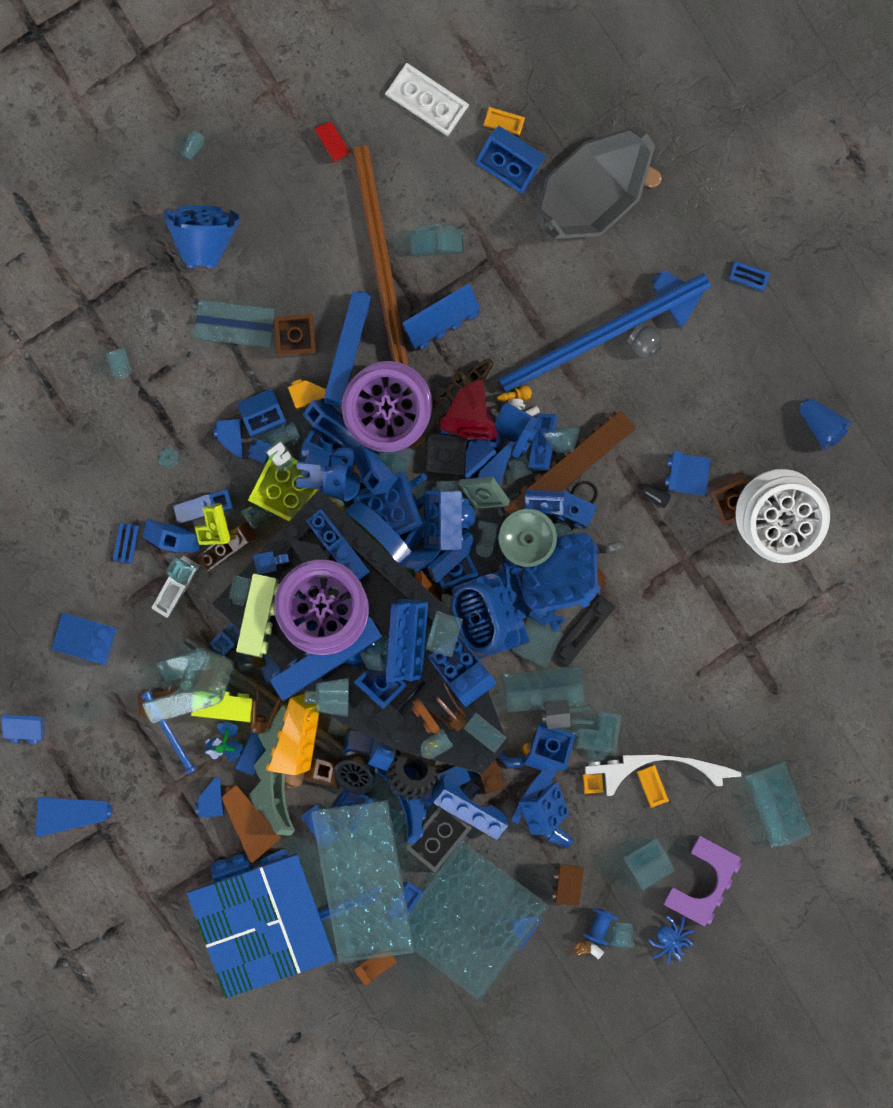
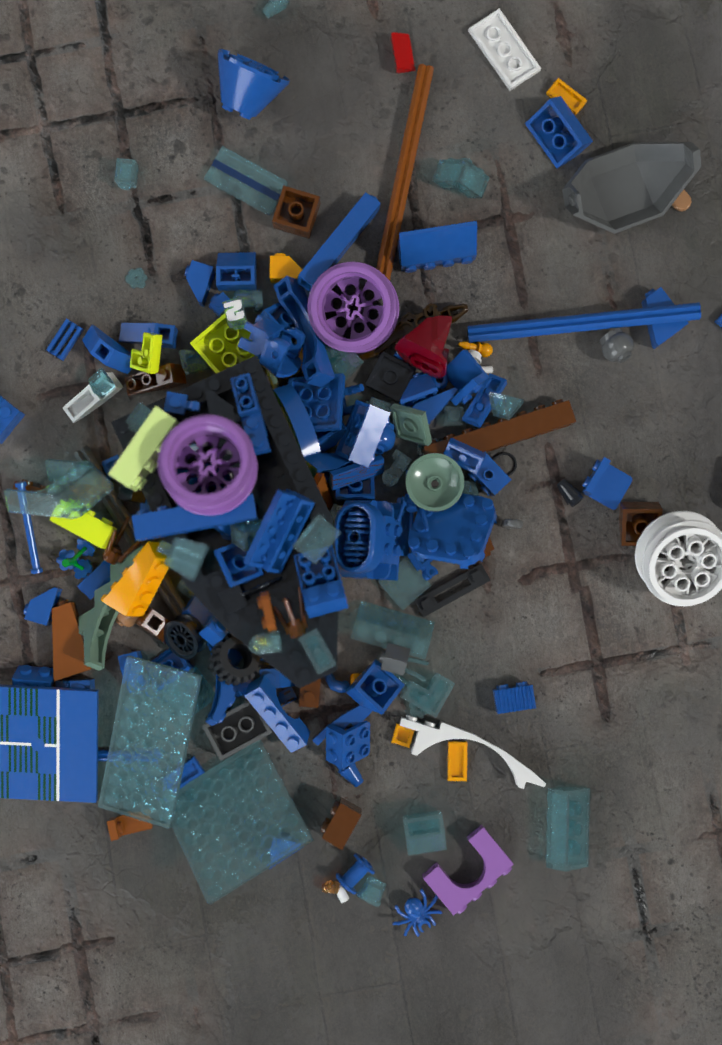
camera: 20 degrees right, 0 degrees up
none -> blue brick [493,681,536,714]

